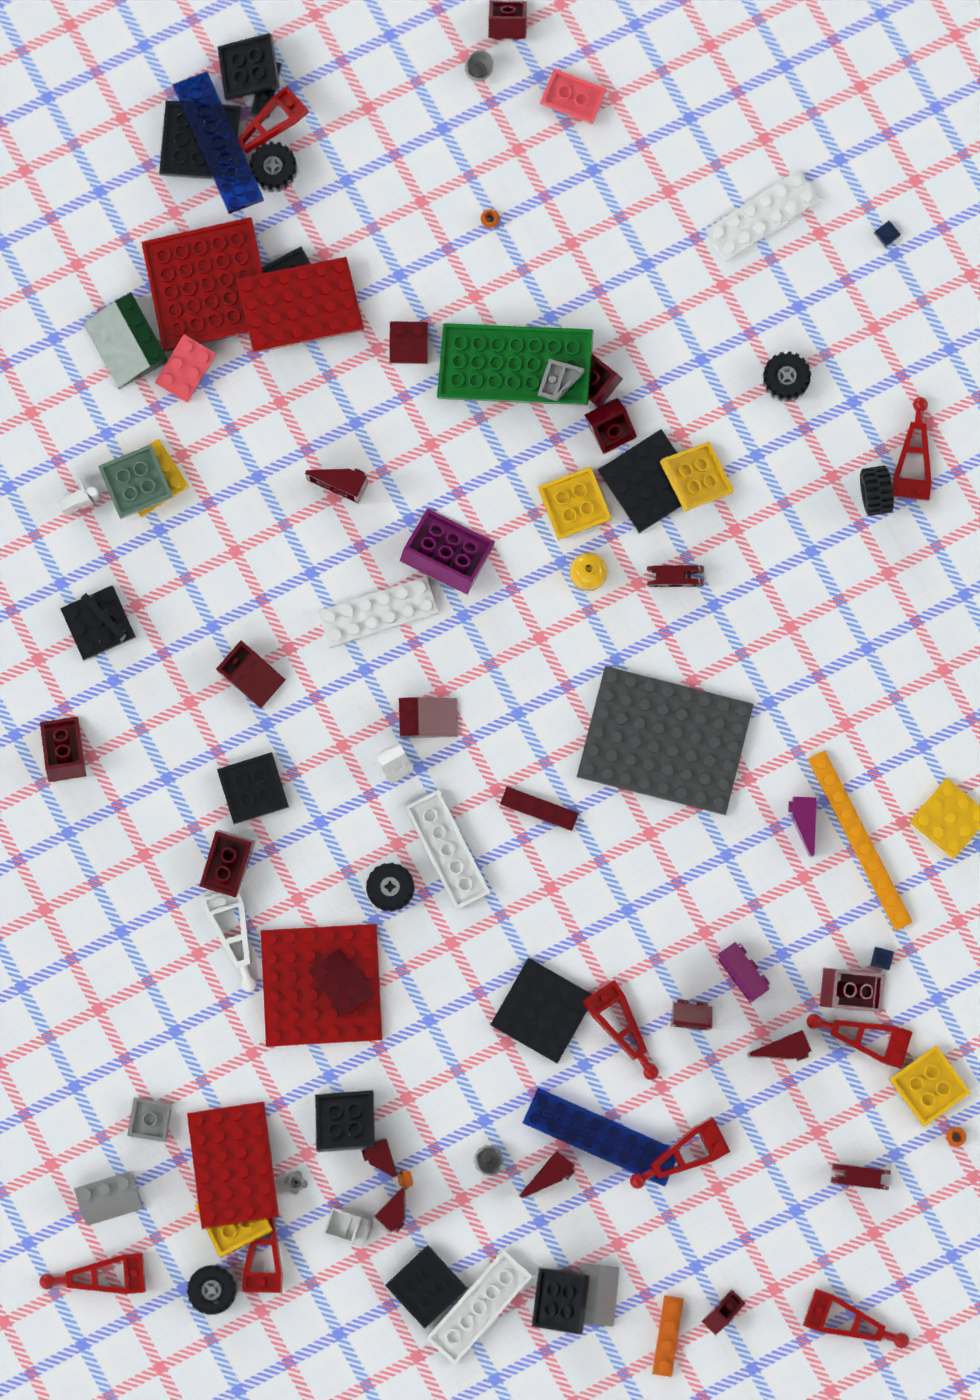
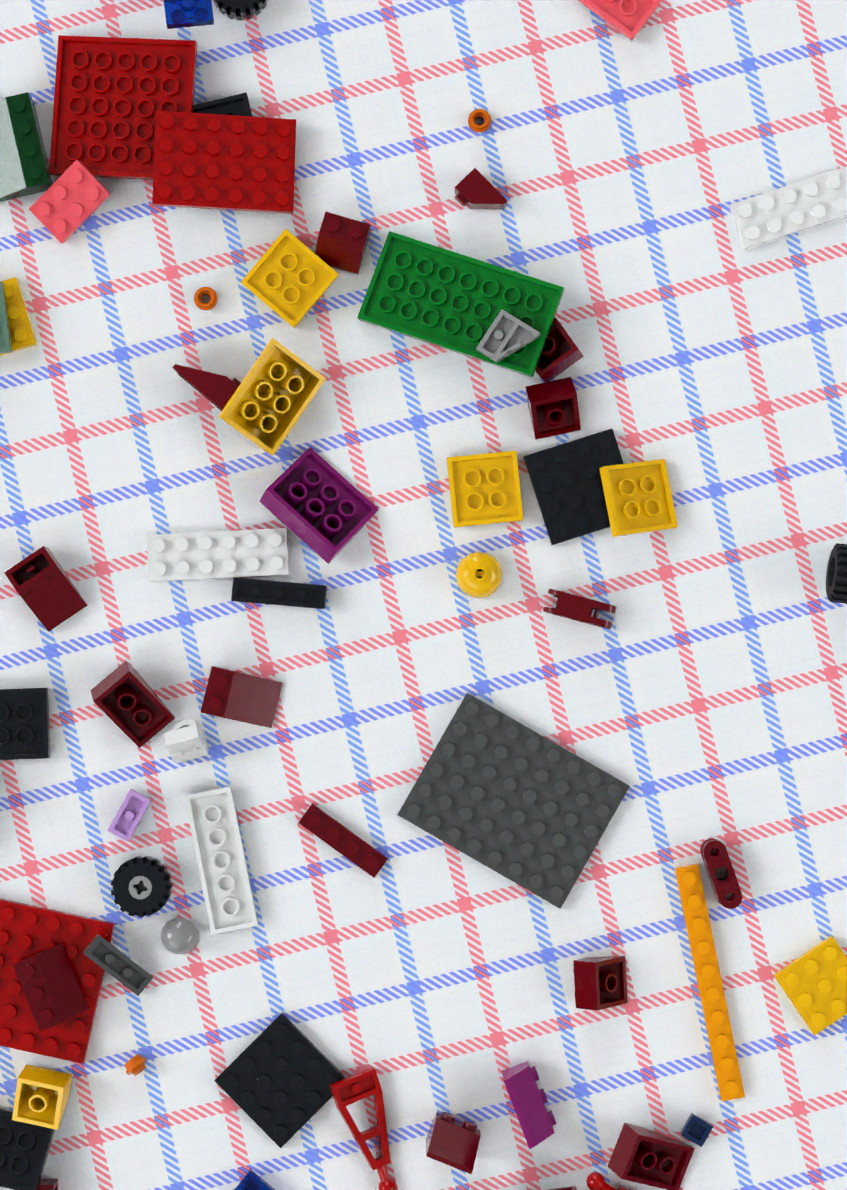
camera: 10 degrees right, 5 degrees up
black wheel [762,351,811,402] -> none
magenta slope [788,797,817,857] -> none
none -> yellow slope [12,1064,72,1130]
none -> dark grey plate [83,934,153,996]
none -> dark red slope [91,661,175,748]
none -> lavender plate [107,789,152,842]
none -> orange plate [124,1054,147,1076]
none -> light grey hair [161,918,199,954]
none -> orange plate [194,287,218,310]
none -> yellow slope [218,338,326,455]
none -> black plate [231,577,327,609]
none -> yellow plate [241,229,339,329]
none -> dark red slope [455,168,508,210]
none -> dark red slope [573,956,628,1011]
none -> dark red piece [700,838,742,909]

